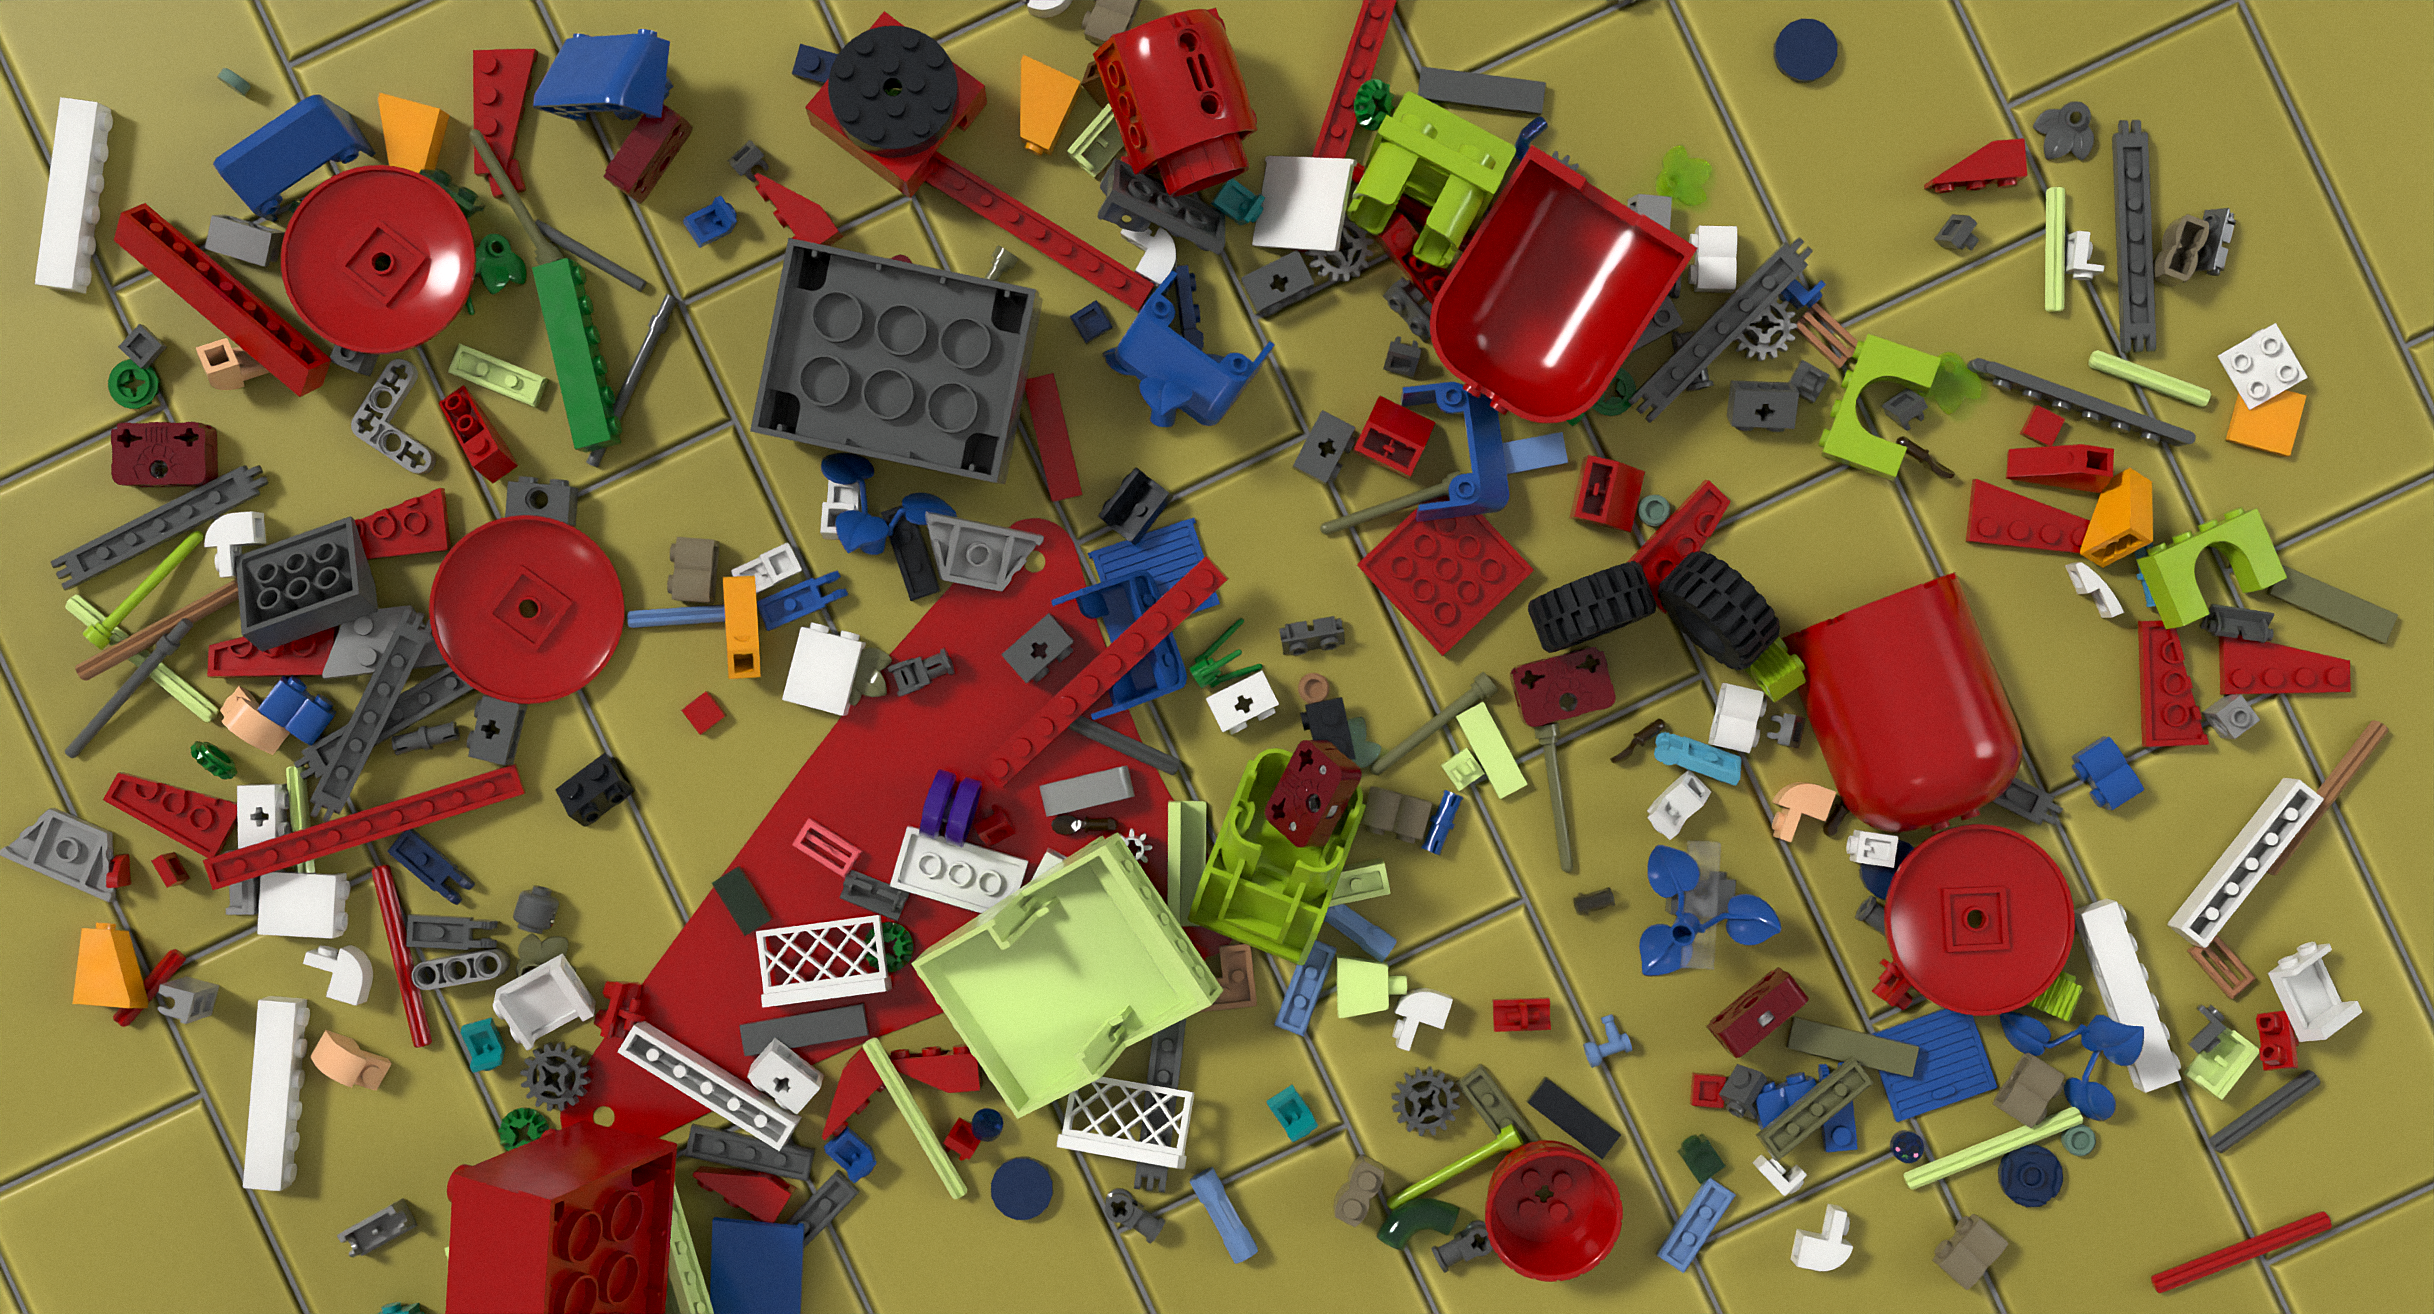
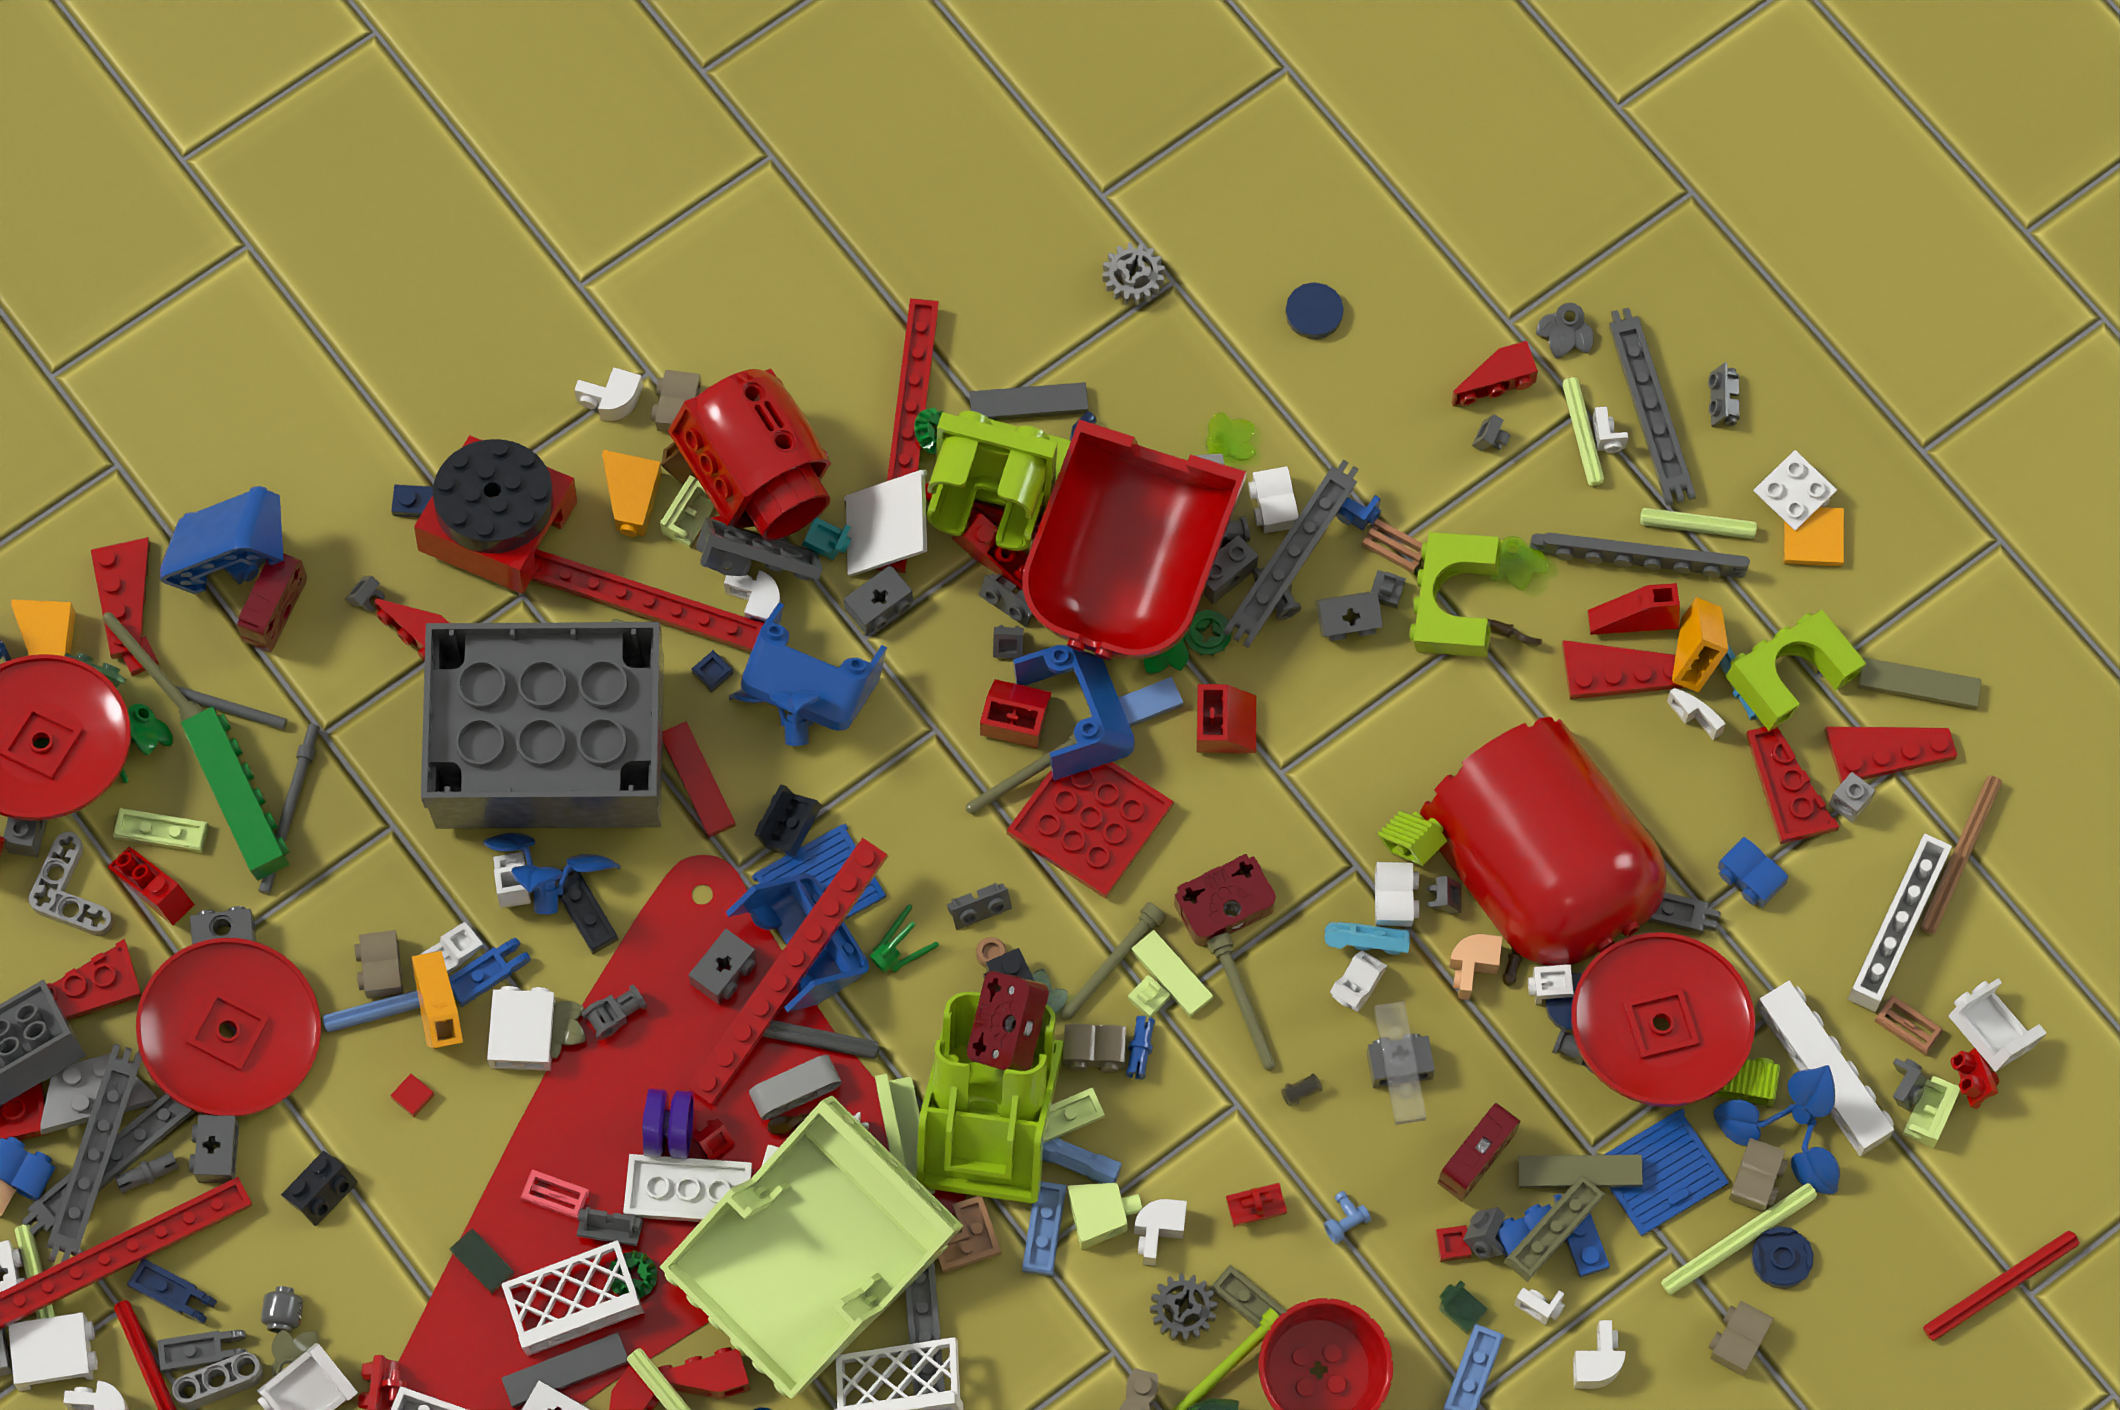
camera: 15 degrees left, 20 degrees down
blue bracket [683,195,737,248] -> none
light grey wing [925,511,1044,592] -> none
dark blue hinge [1174,265,1204,351] -> none
white brick [1206,671,1279,735] -> none
teal bracket [1266,1084,1318,1142] -> none
dark grey brick [1292,410,1357,485] -> none
light grey gear [1305,213,1373,281] -> none
black tile [1526,1077,1621,1160] -> none
black tyre [1528,561,1657,653] -> none
dark brown piece [1610,718,1665,764] -> none
red wing [1626,479,1731,614] -> none
sand green tile [1637,495,1670,526] -> none
blue plant [1639,845,1782,976] -> none
black tyre [1658,551,1780,670] -> none
light grey gear [1733,296,1797,361] -> none
red hips [1872,958,1913,1010] -> none
dark grey tile [1882,388,1928,431] -> none
clear blue tile [1890,1130,1924,1163] -> none
red tile [2020,405,2065,447] -> none
sand green tile [2061,1124,2096,1156] -> none
dark tan brick [2153,214,2209,287] -> none
dark grey hinge [2200,604,2274,643] -> none
dark grey axle [2209,1070,2321,1153] -> none

